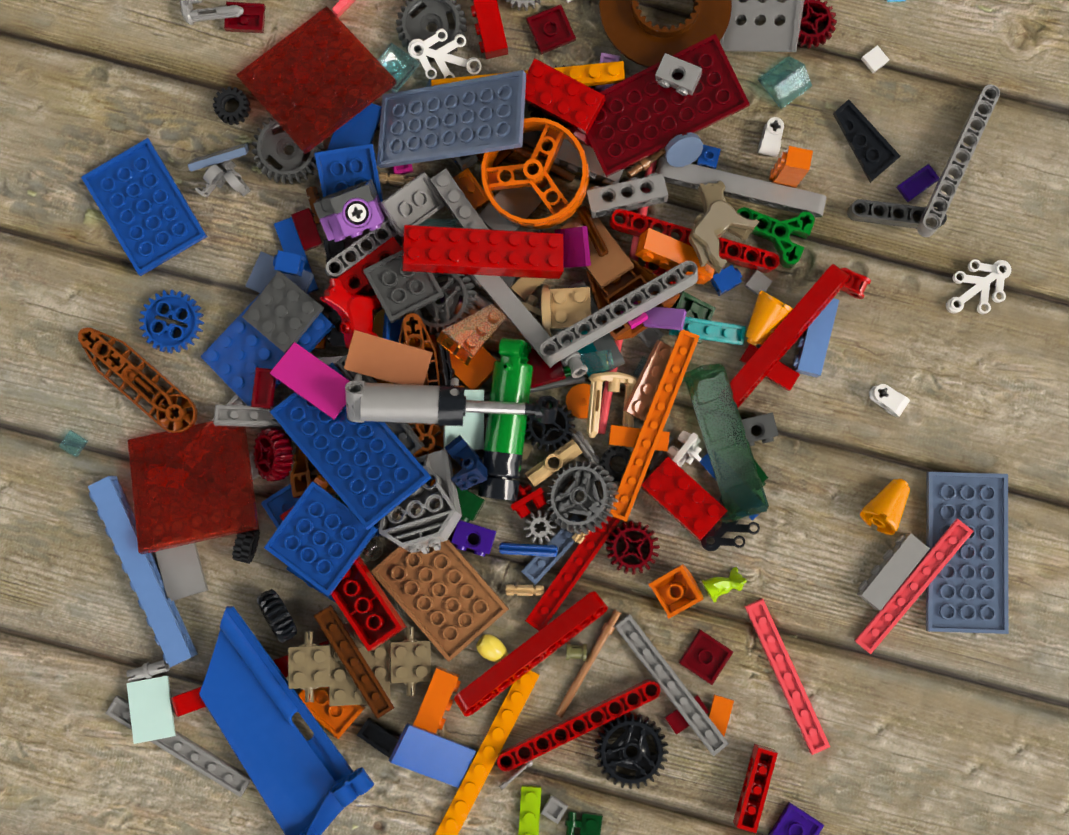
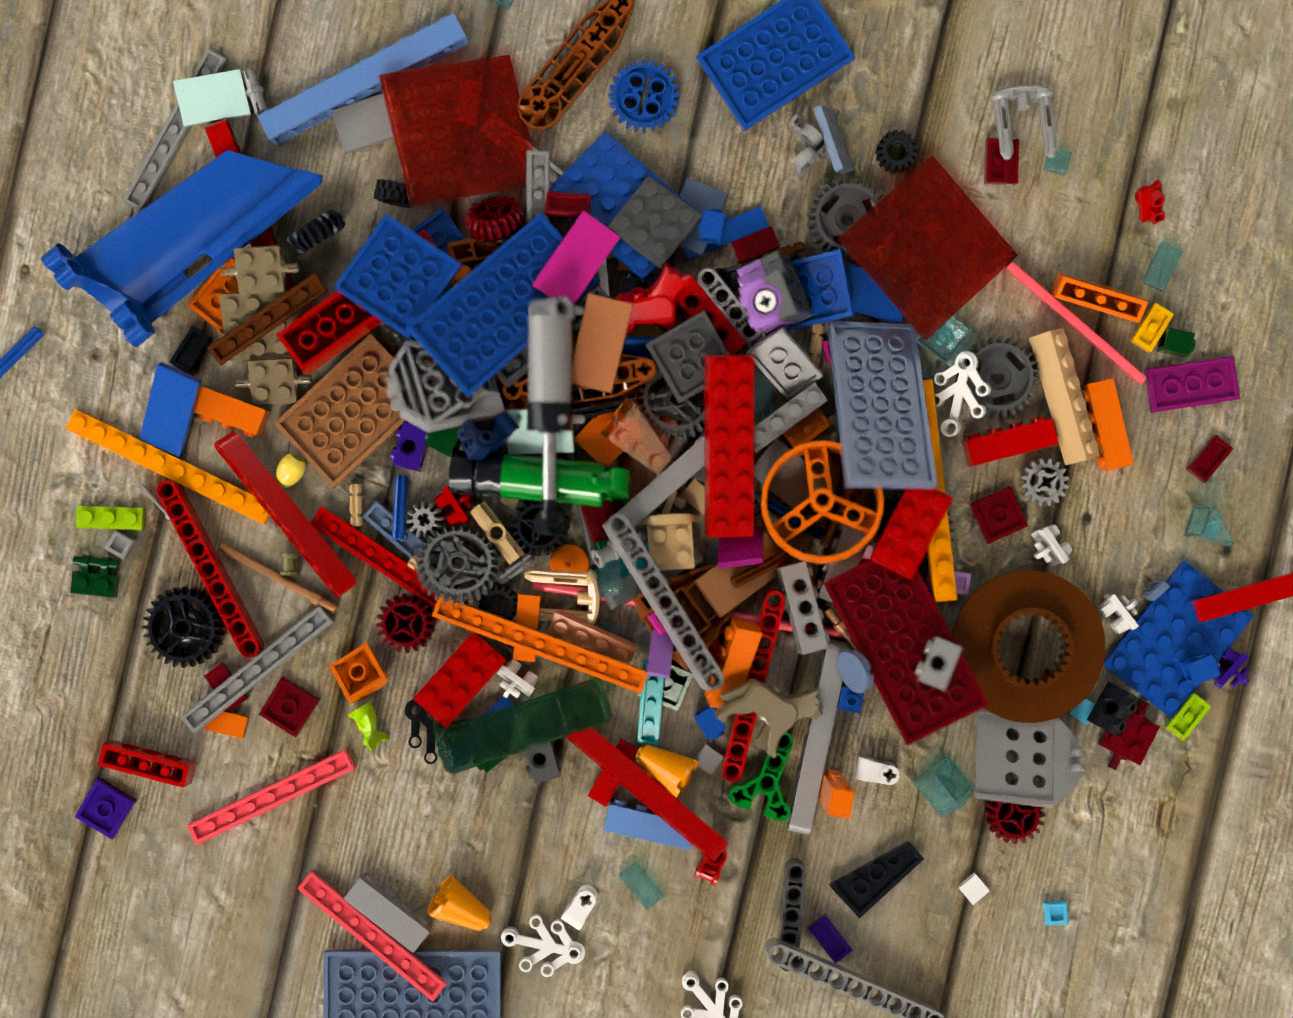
camera: 85 degrees right, 5 degrees up
none -> white plant [501,914,585,977]
none -> clear light blue tile [619,861,664,910]
none -> clear light blue tile [705,544,719,565]
none -> blue axle [767,499,826,540]

